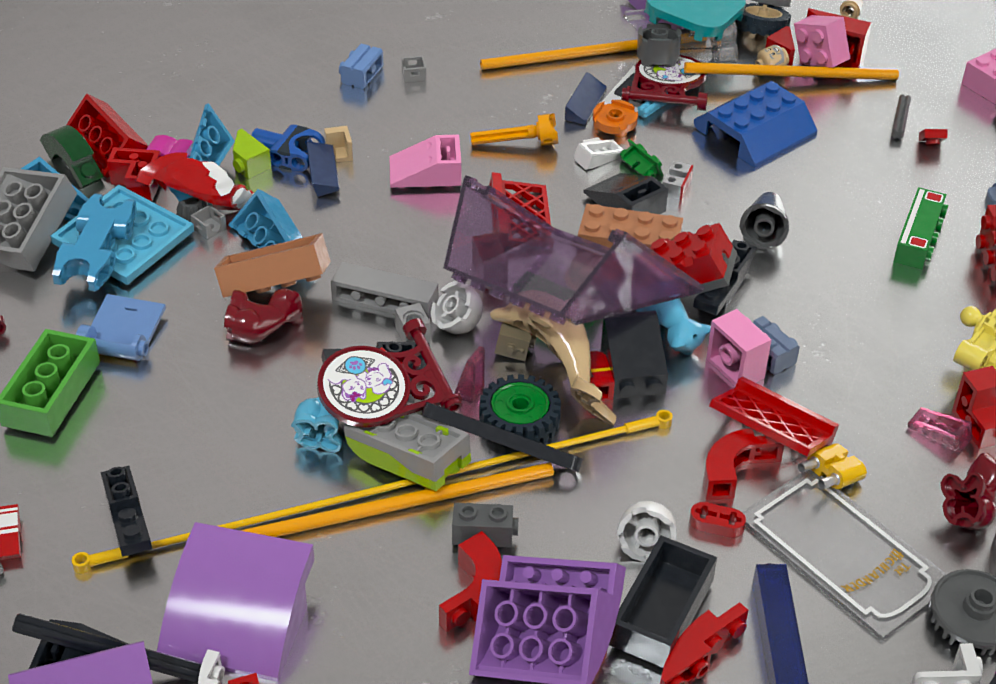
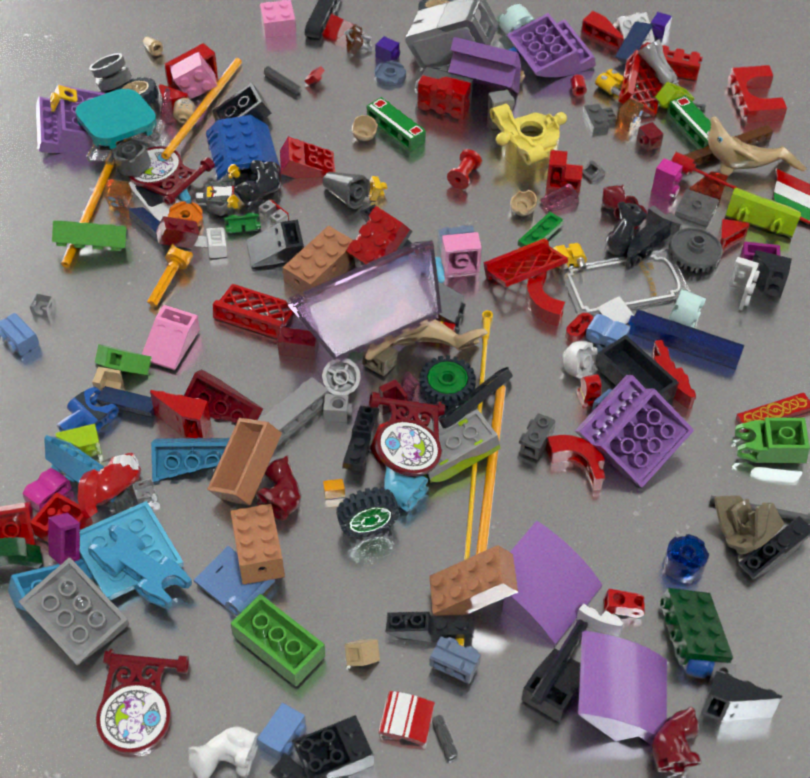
camera: 65 degrees left, 10 degrees up
none -> magenta brick [48,513,80,565]
none -> bright green wedge [52,220,127,251]
none -> bright green slope [95,344,152,375]
none -> clear orange head [103,179,133,209]
none -> red slope [150,390,211,438]
none -> dark red brick [156,216,199,249]
none -> clear pink slope [160,88,174,125]
none -> dark red wedge [184,369,263,423]
none -> torso [196,164,240,216]
none -> black slope [212,82,272,121]
none -> nougat brick [231,504,285,585]
none -> black animal [234,160,282,210]
none -> red slope [280,137,335,179]
none -> light orange slope [323,479,345,499]
none -> black wheel [336,487,400,537]
none -> tan panel [344,639,380,666]
none -> tan hair [351,115,378,142]
none -> yellow tile [369,176,388,201]
none -> dark red panel [379,379,408,417]
none -> nougat piece [429,545,518,616]
none -> sand blue brick [429,637,481,684]
none -> red piece [447,149,482,189]
none -> tan hair [510,190,537,216]
none -> green plate [518,212,564,247]
none -> red leg [576,374,602,408]
none -> medium blue brick [586,314,630,347]
none -> white sticker [597,296,636,324]
none -> black animal [604,202,647,259]
none -> black slope [626,219,671,270]
none -> light aqua brick [668,289,706,332]

